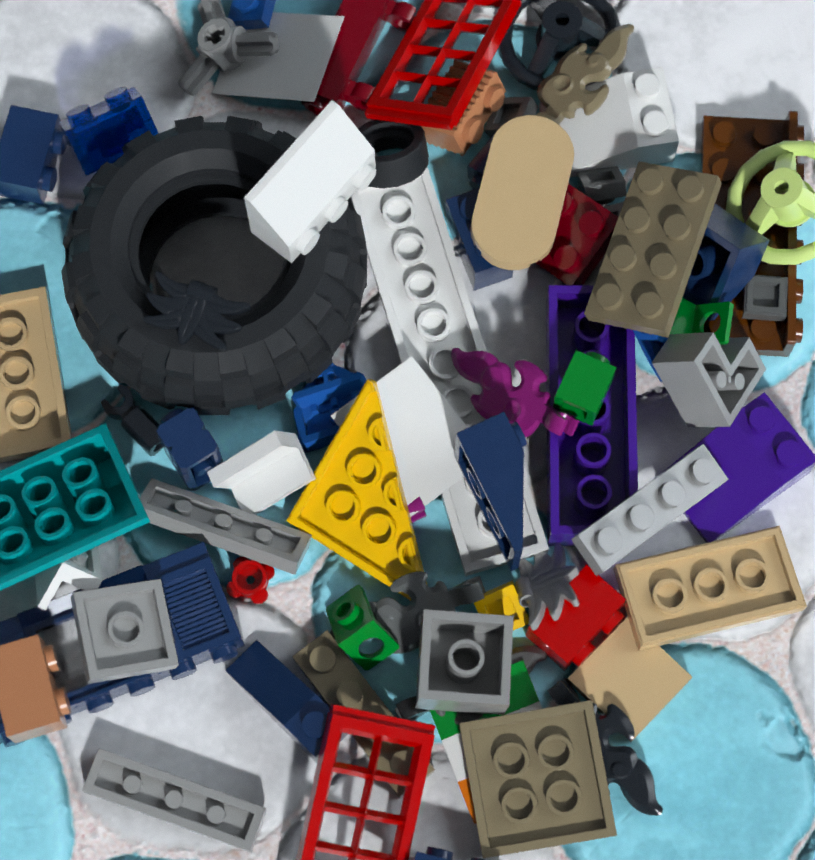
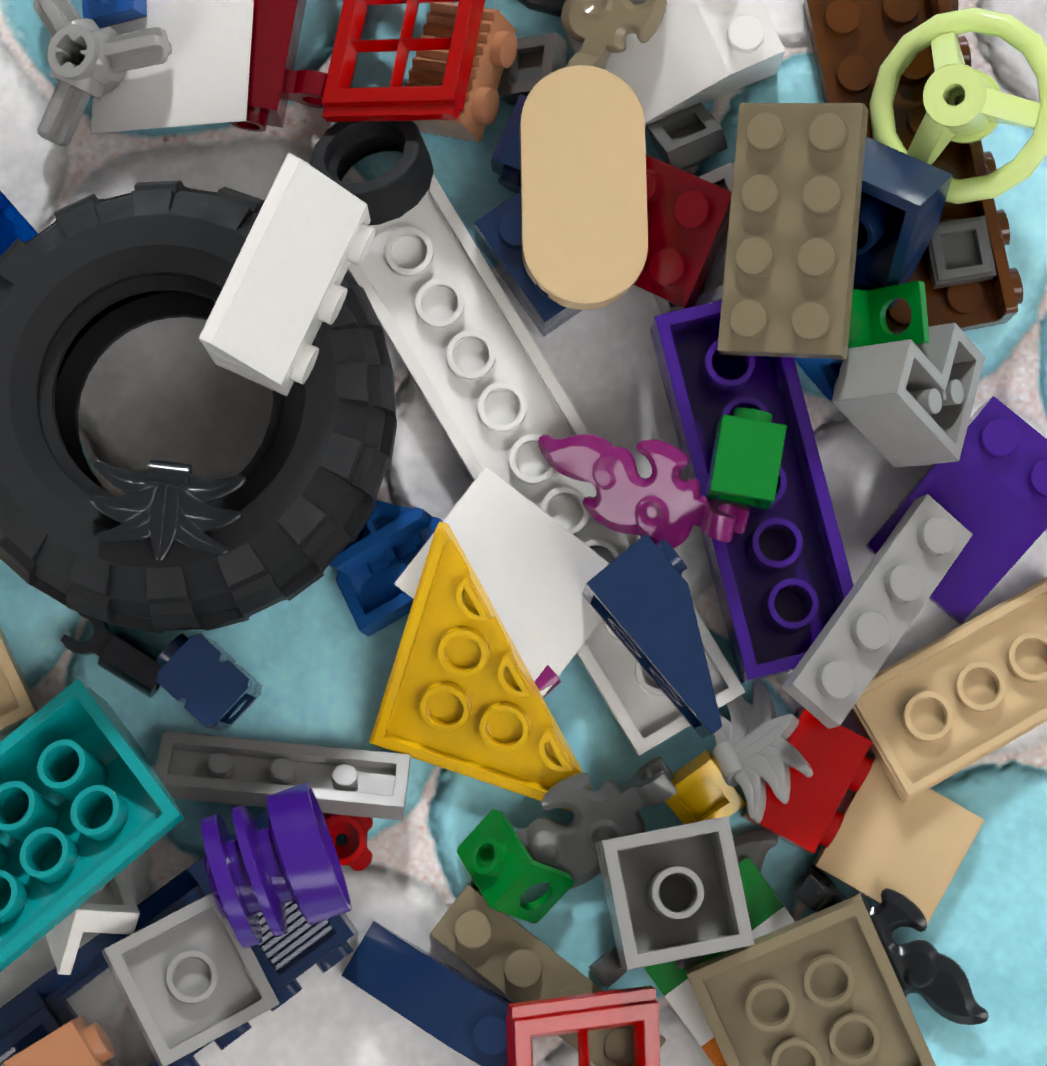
camera: 20 degrees left, 10 degrees up
white panel [207,430,316,515] -> none
none -> dark purple wheel [201,782,352,949]

